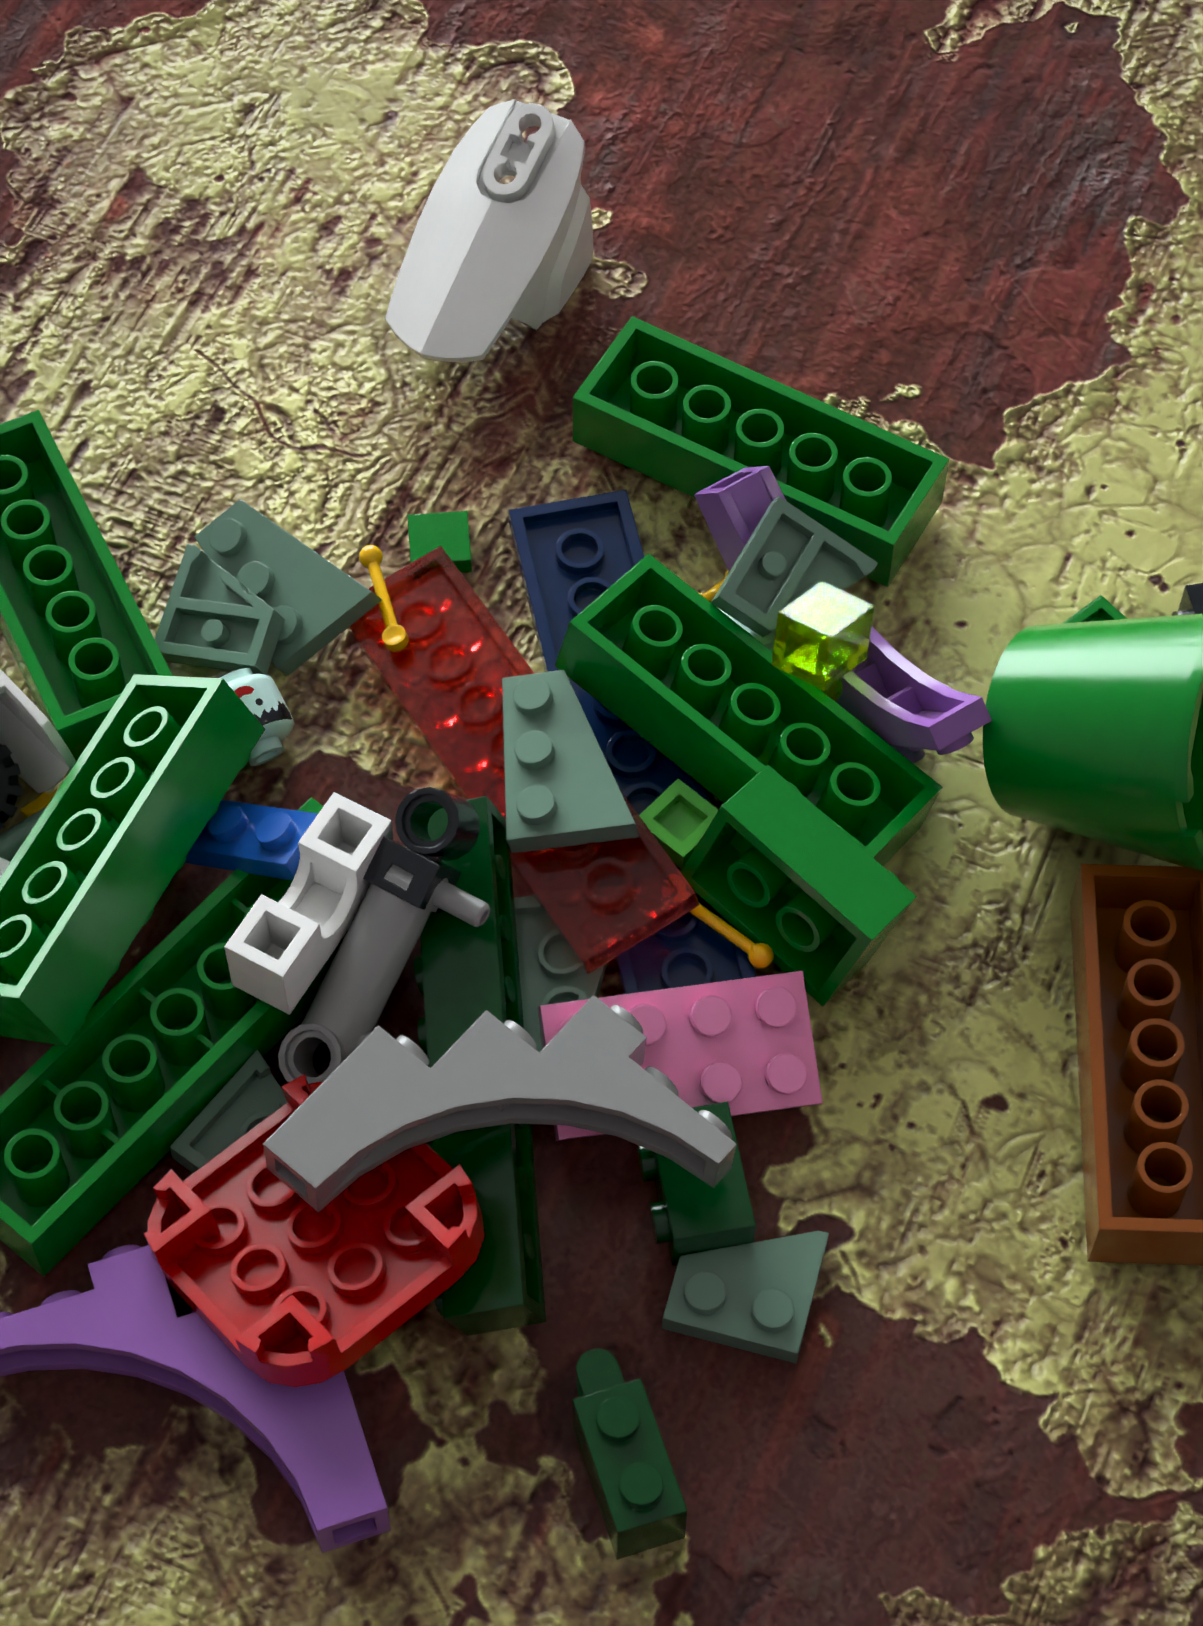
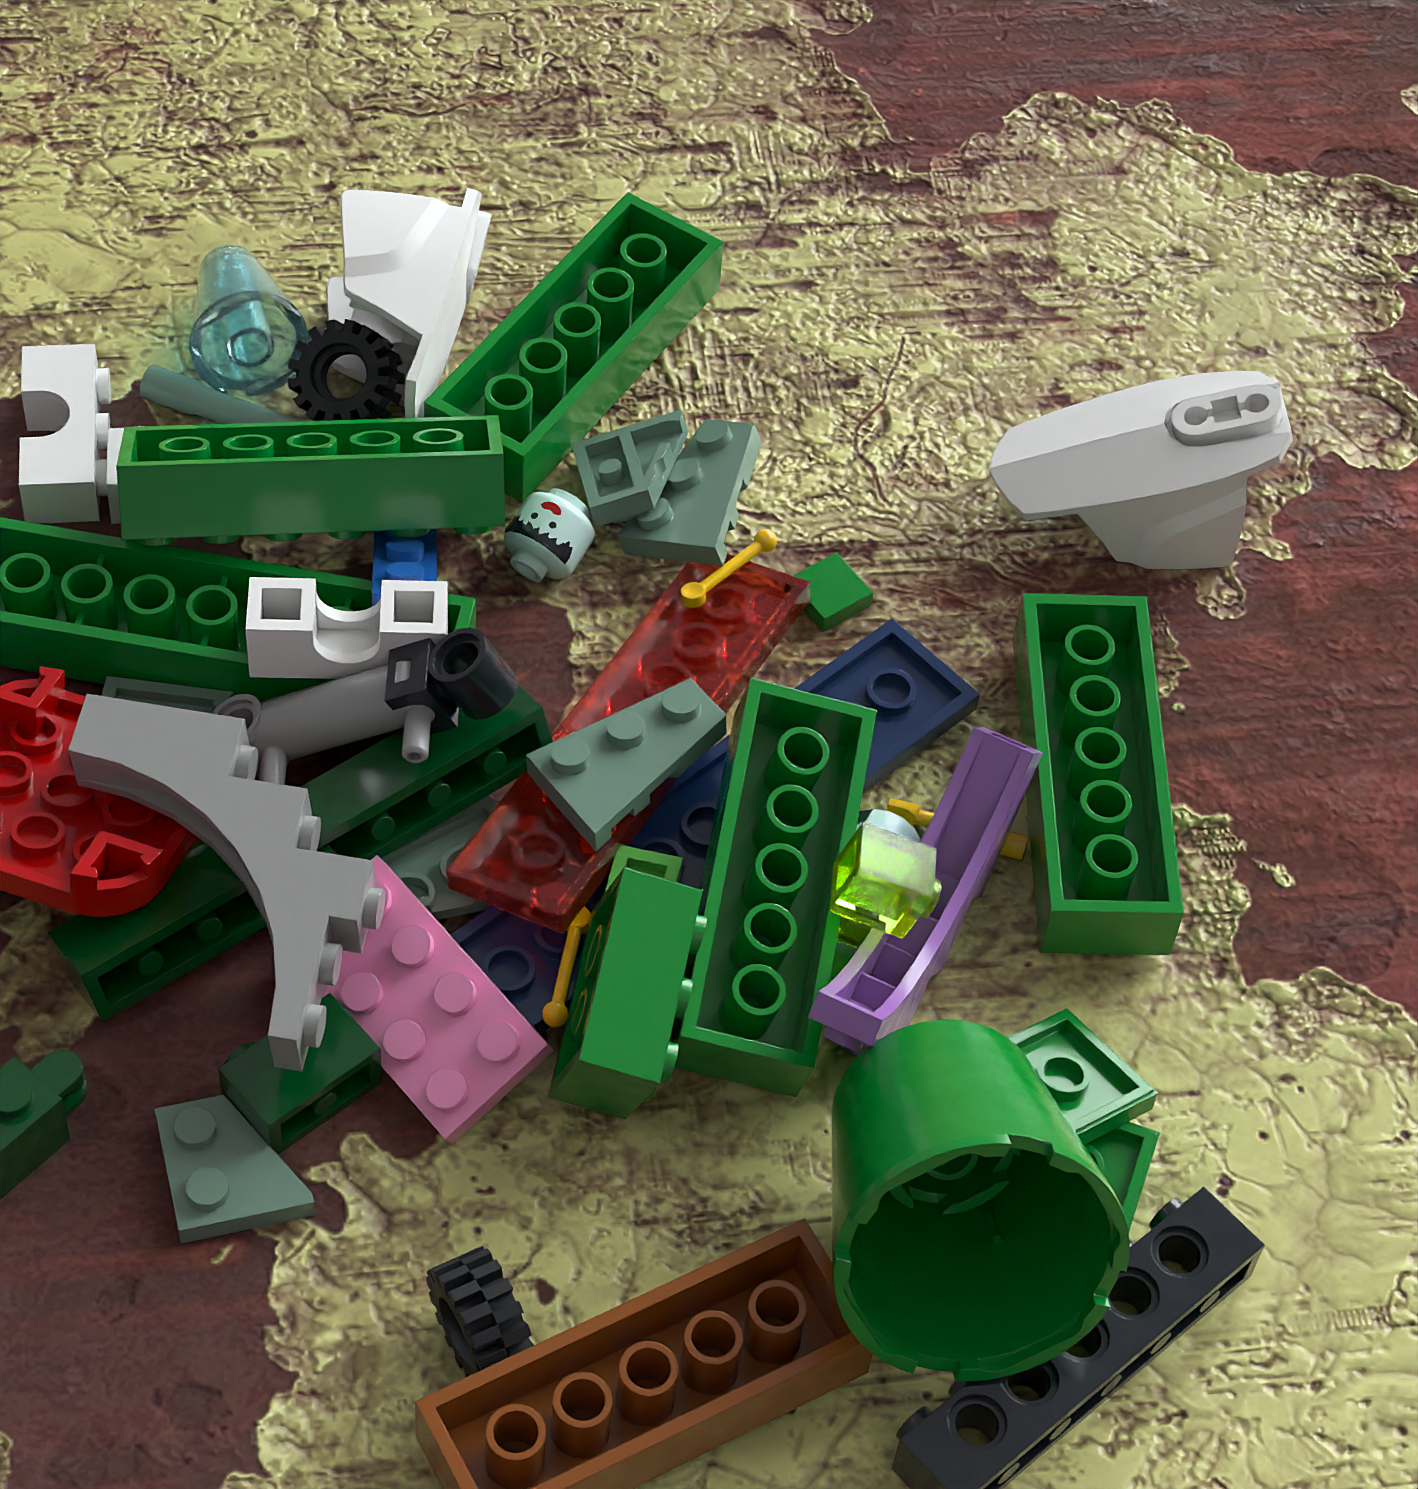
camera: 55 degrees right, 5 degrees down
sand green wing [711,496,878,637] -> none
none -> black tyre [426,1246,534,1377]
none -> green tile [1007,1008,1158,1145]

